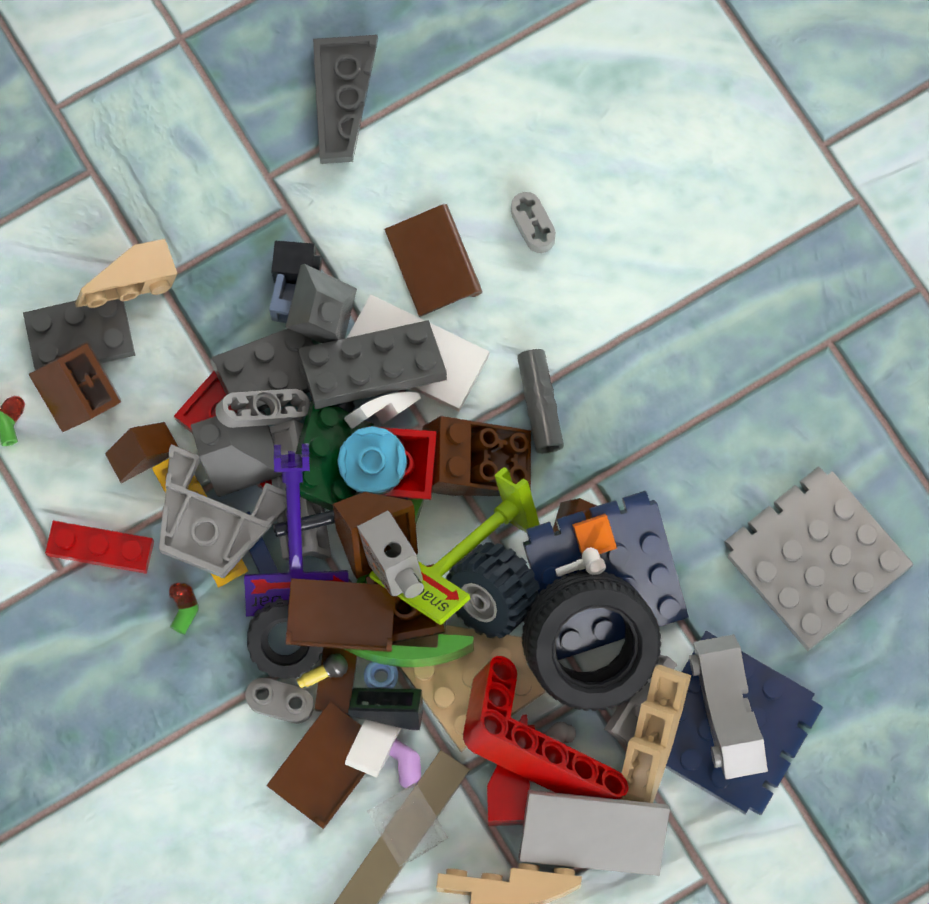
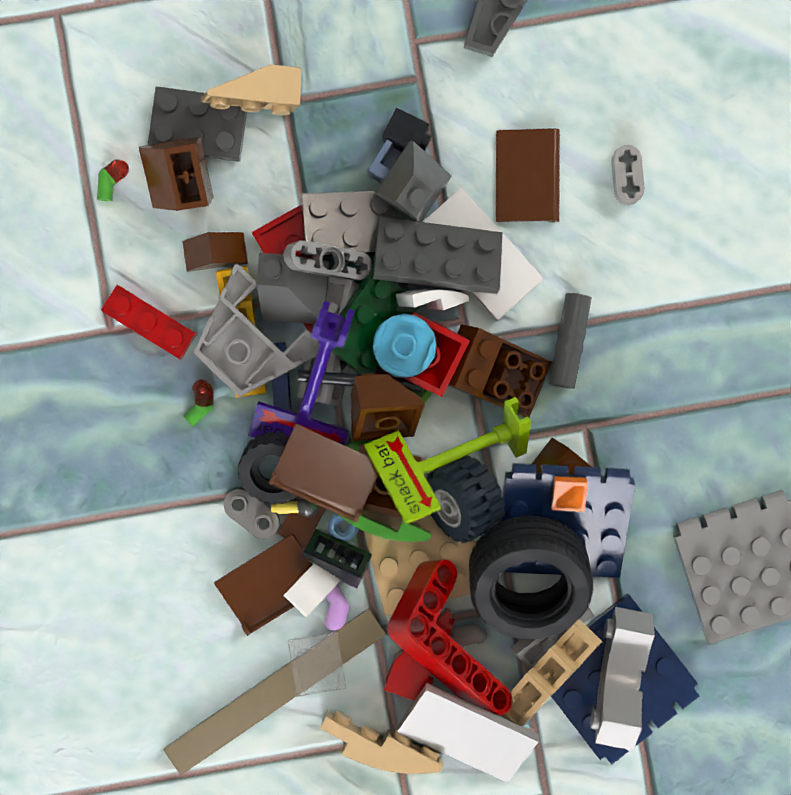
camera: 20 degrees right, 15 degrees up
light grey torso [357,510,424,598] -> none
white hand [556,547,606,577] -> none

